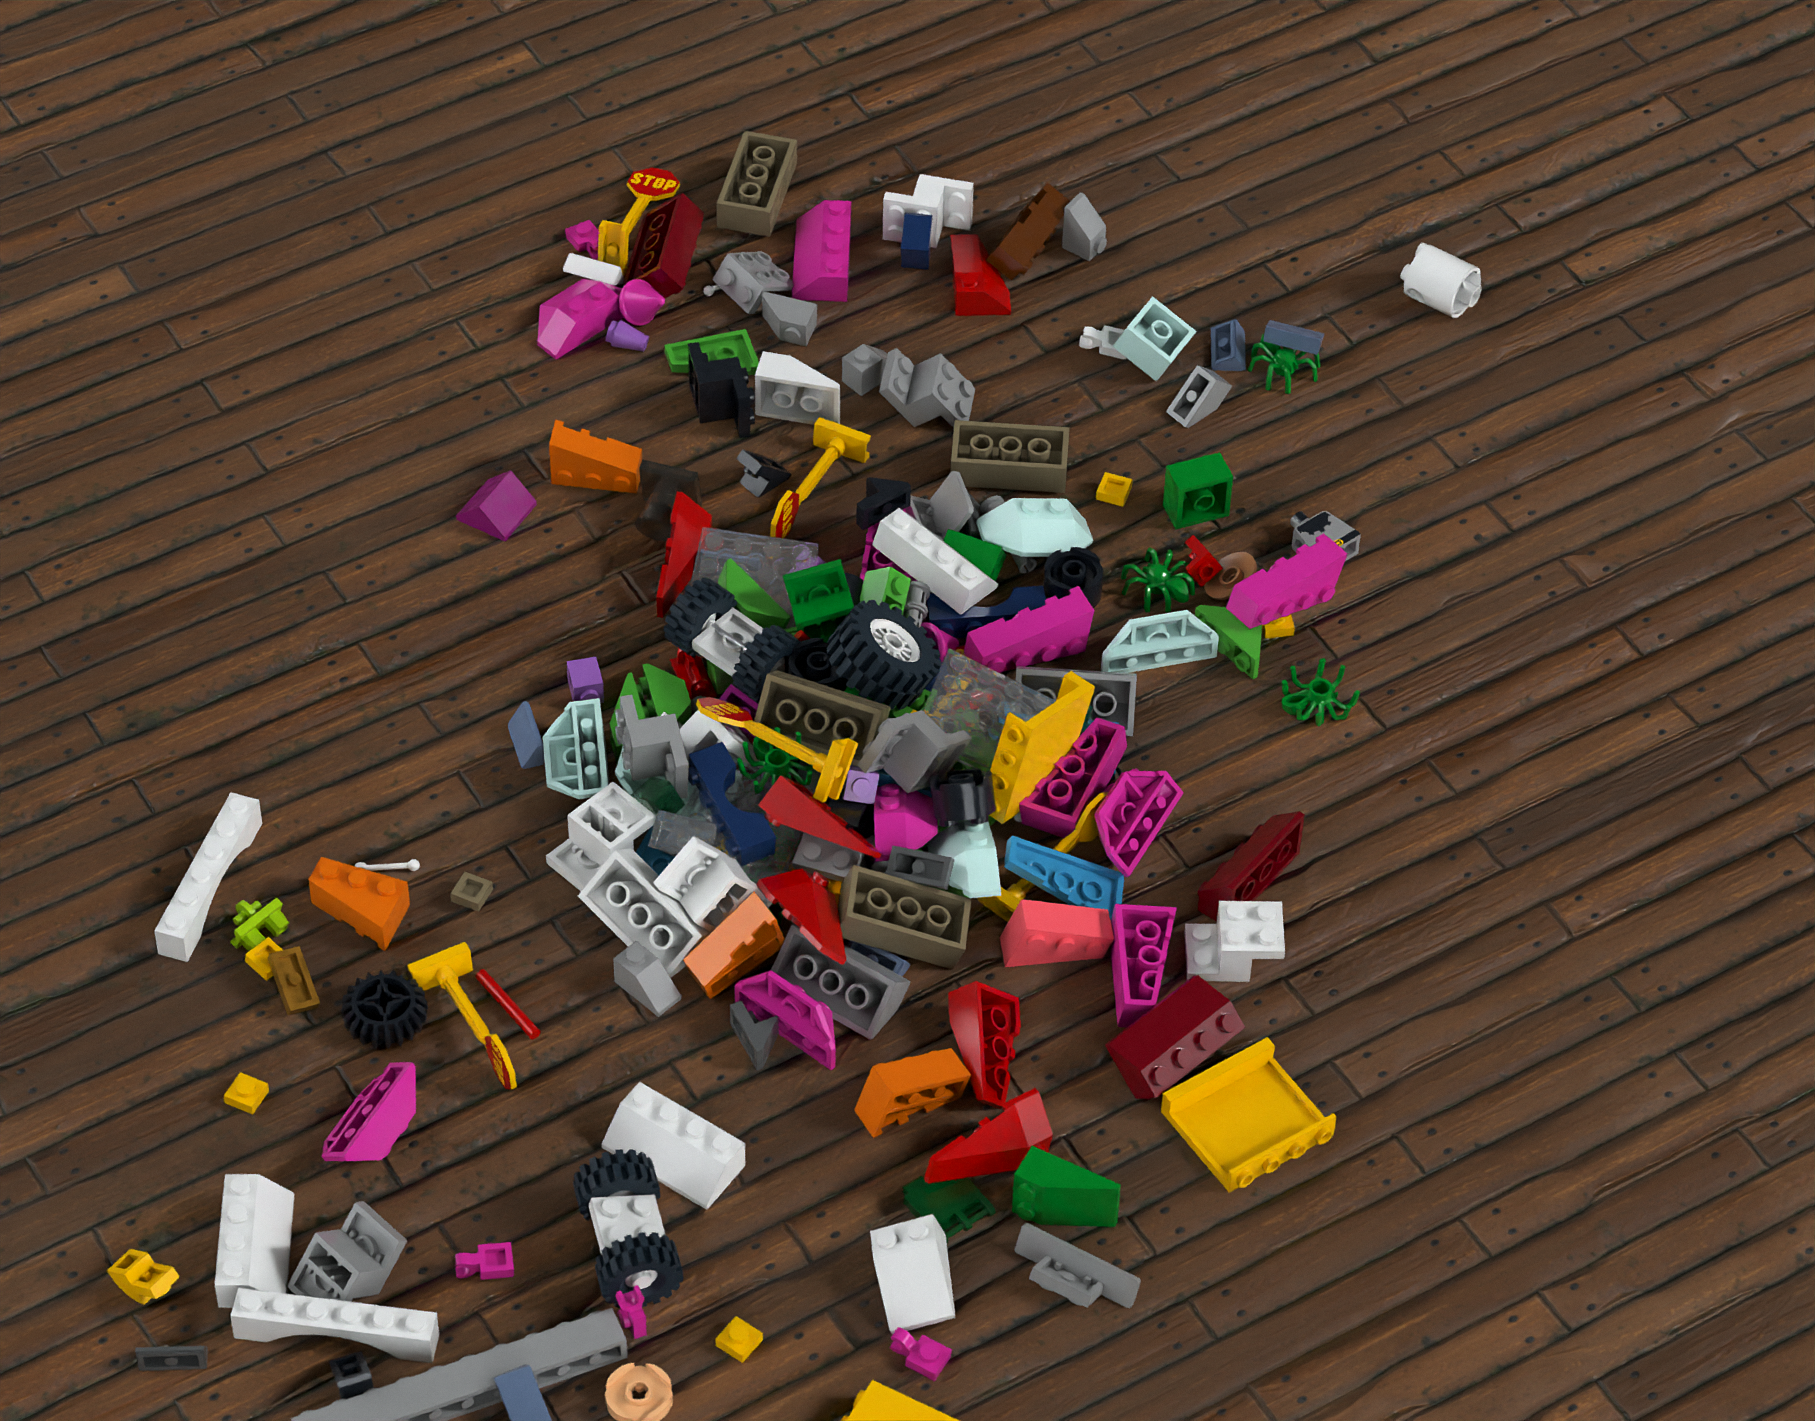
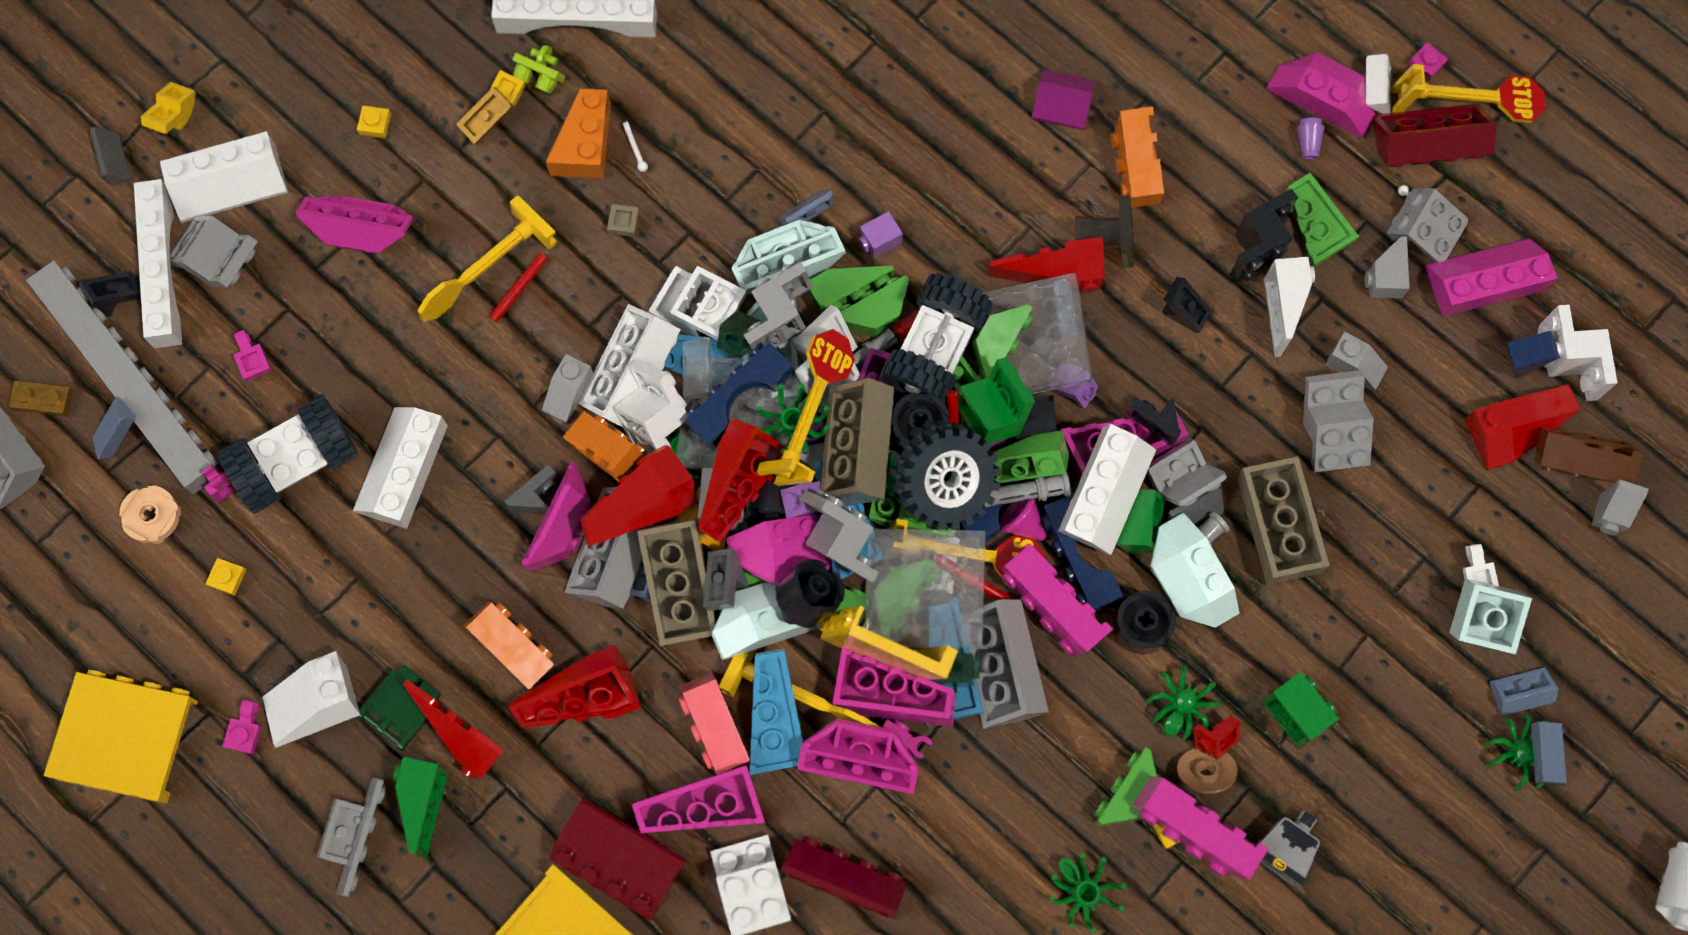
camera: 75 degrees right, 25 degrees up
black gear [341,969,428,1050] -> none
dark pink hat [619,279,665,326] -> none
dark tan brick [716,131,797,237] -> none
yellow piece [770,417,871,543] -> none
yellow plate [1096,472,1133,507] -> none
light aqua wedge [1101,610,1219,673] -> none
light grey slope [1166,365,1232,428] -> none

